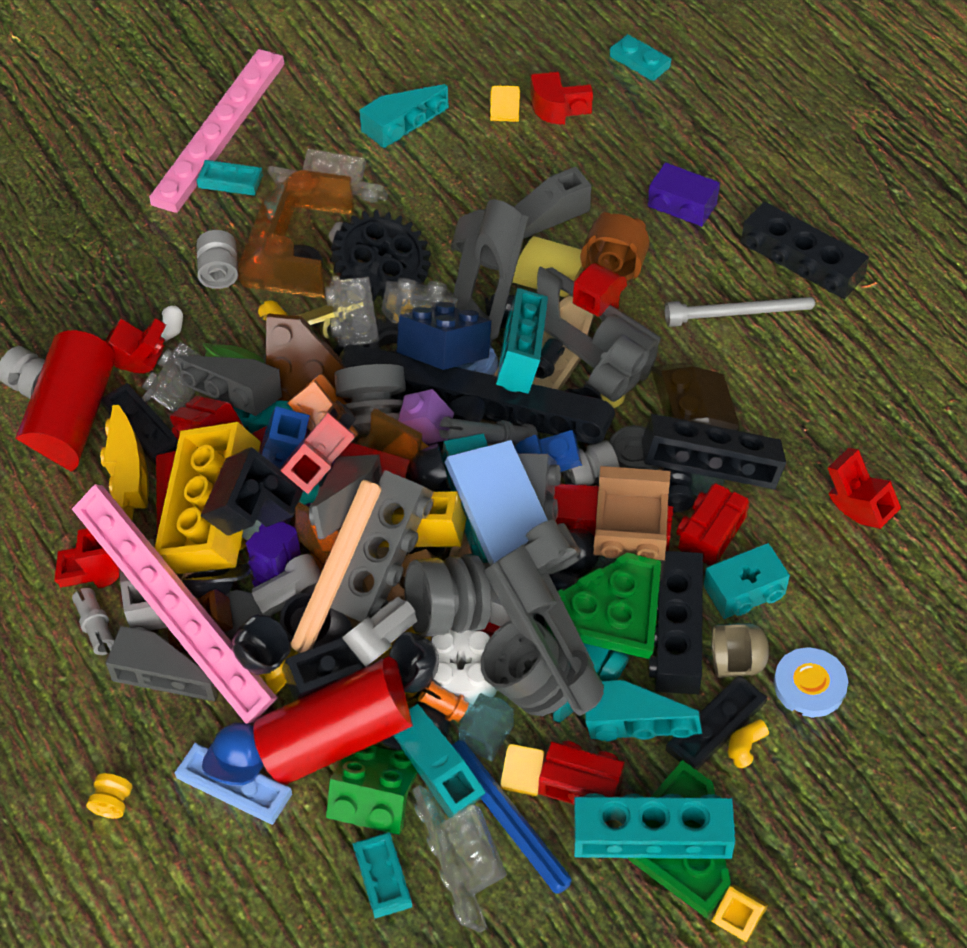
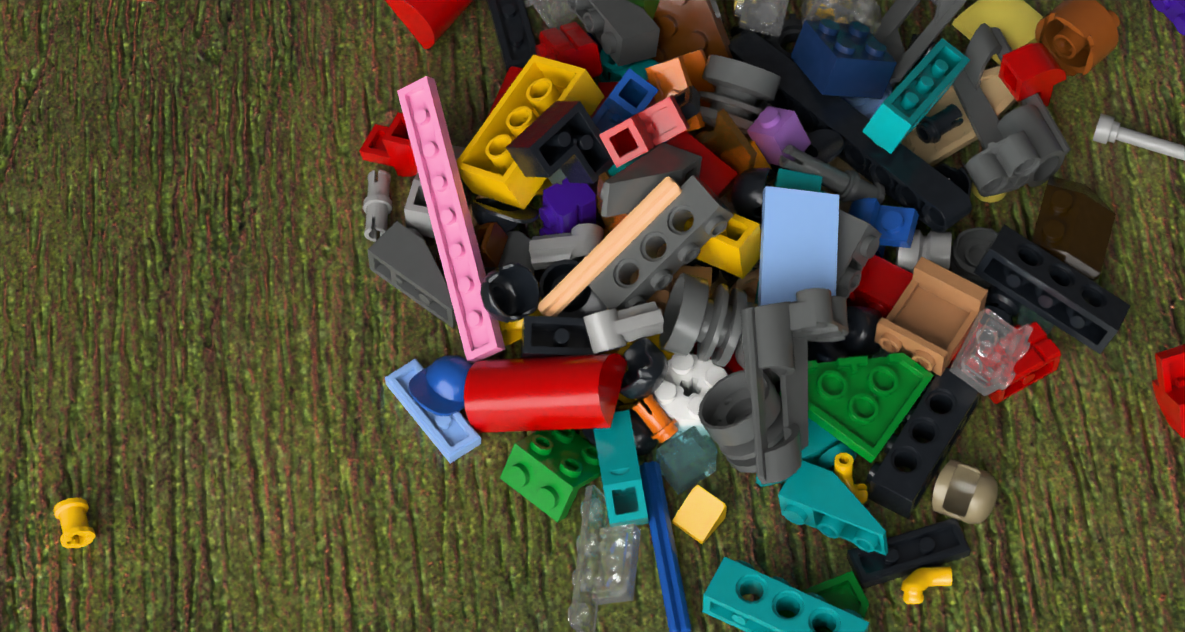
camera: 25 degrees right, 5 degrees up
yellow wheel [86,773,132,819] -> none
yellow slope [100,405,149,520] -> none
teal plate [353,832,412,919] -> none
red brick [538,741,625,805] -> none
teal brick [703,543,790,619] -> none
light blue tile [773,647,849,718] -> none
none -> yellow arm [834,452,868,504]
none -> clear bracket [949,308,1033,396]

